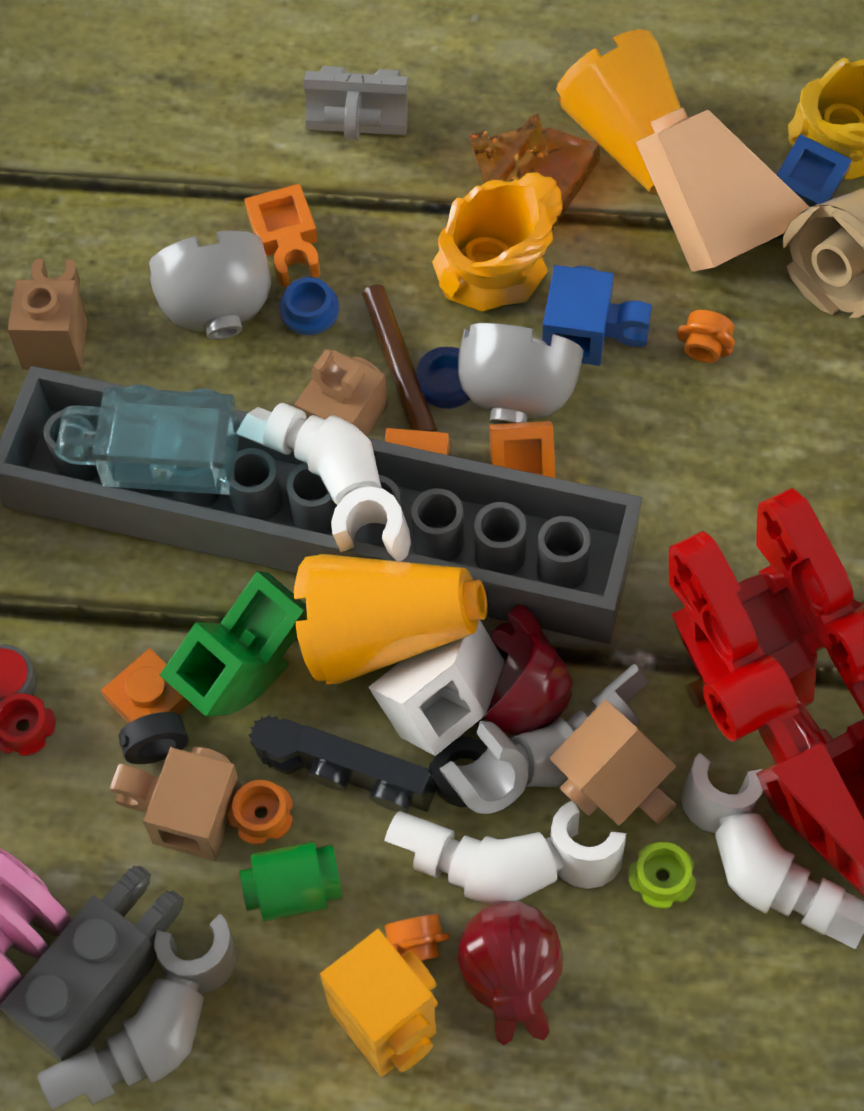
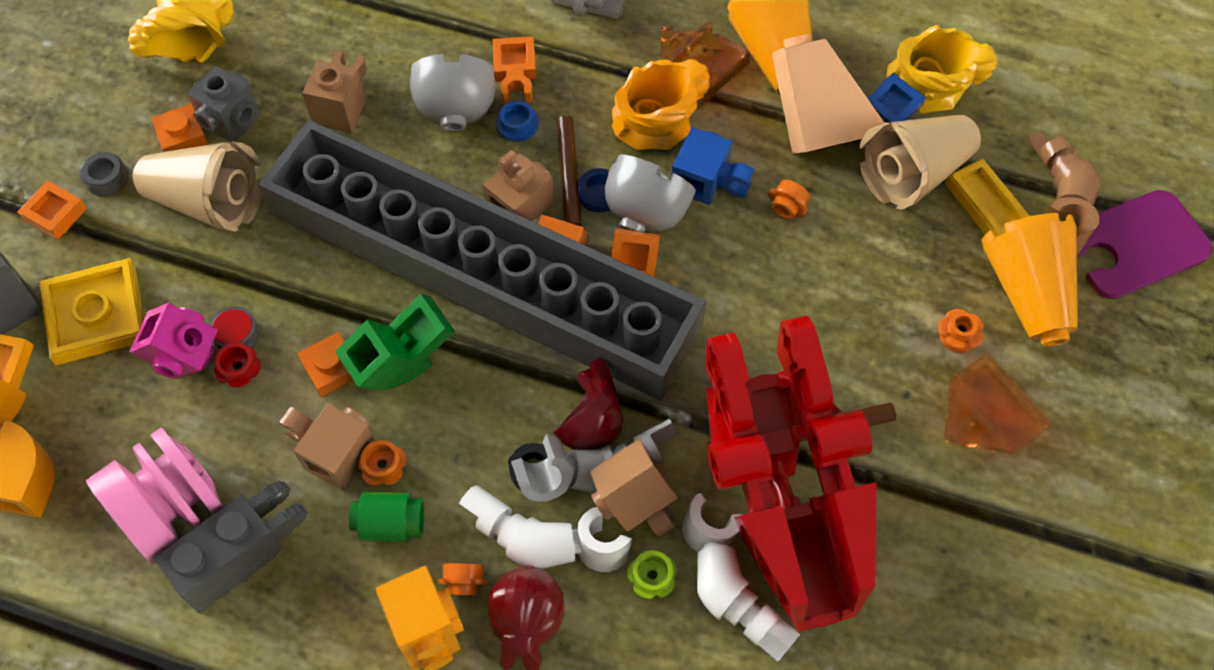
camera: 10 degrees right, 0 degrees up
light grey piece [37,914,237,1110] -> none
clear light blue brick [55,384,240,495] -> none
black piece [118,712,189,764] -> none
white piece [236,403,411,561] -> none
black hinge [249,715,436,813] -> none
light orange cone [294,554,487,685] -> none
white slope [368,620,504,756] -> none

